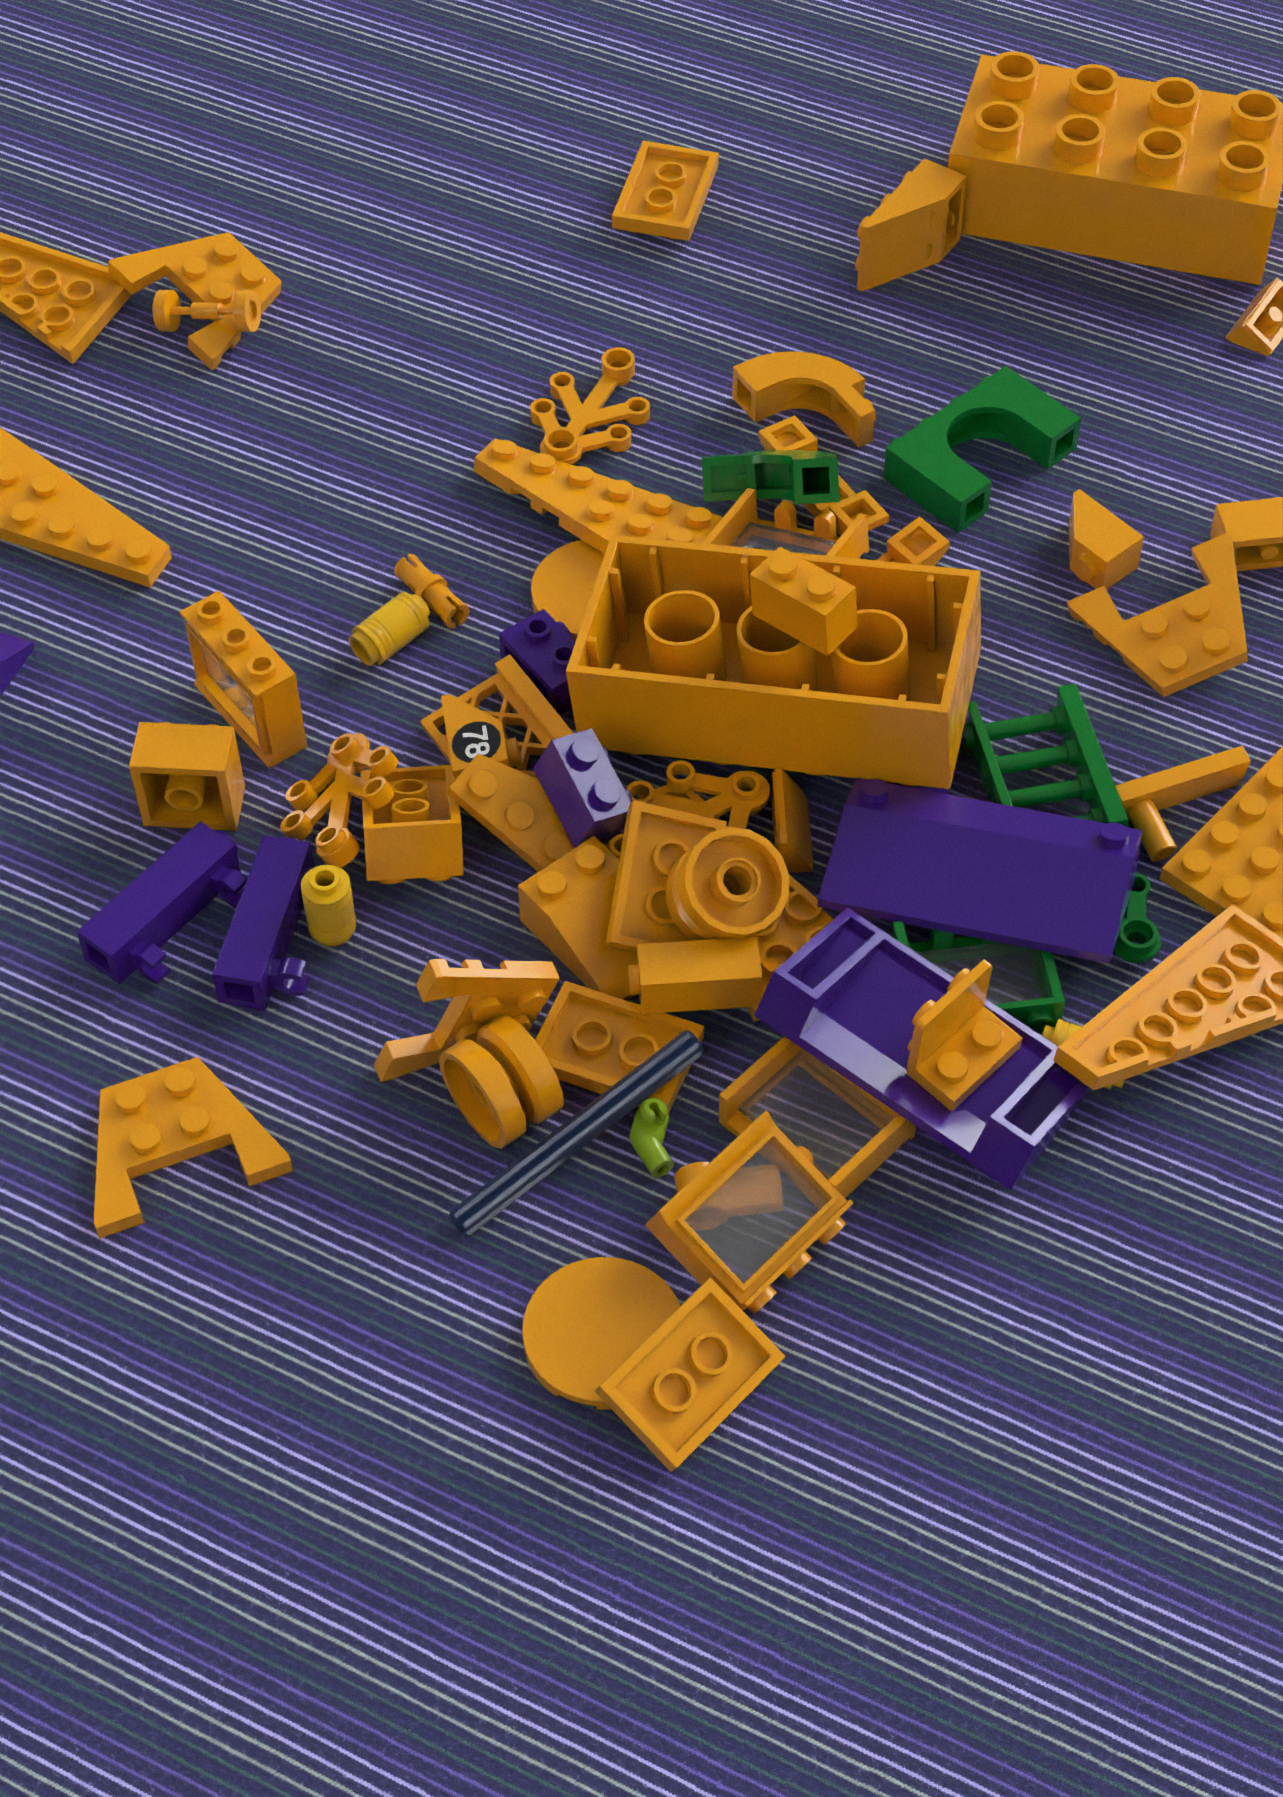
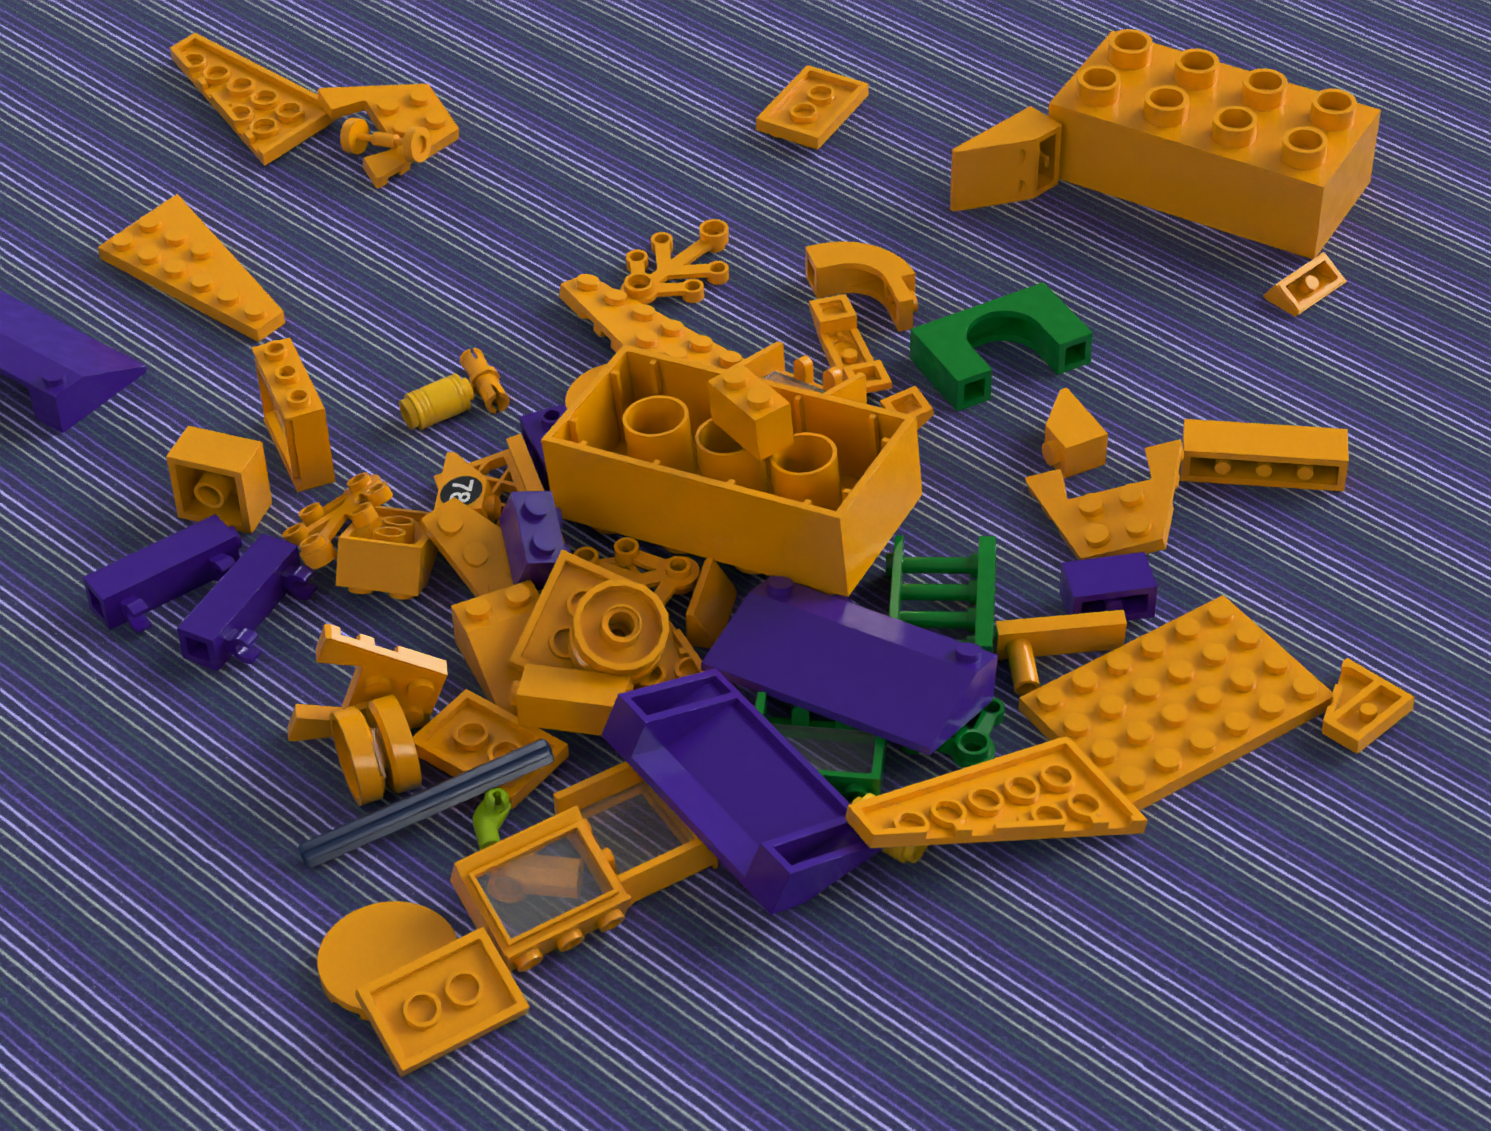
camera: 15 degrees right, 10 degrees down
light orange wing [94,1057,293,1239] -> none
yellow head [301,865,357,947] -> none
green arch [701,450,839,505] -> none
light orange bracket [906,959,1023,1111] -> none
none -> dark purple brick [1059,552,1158,621]

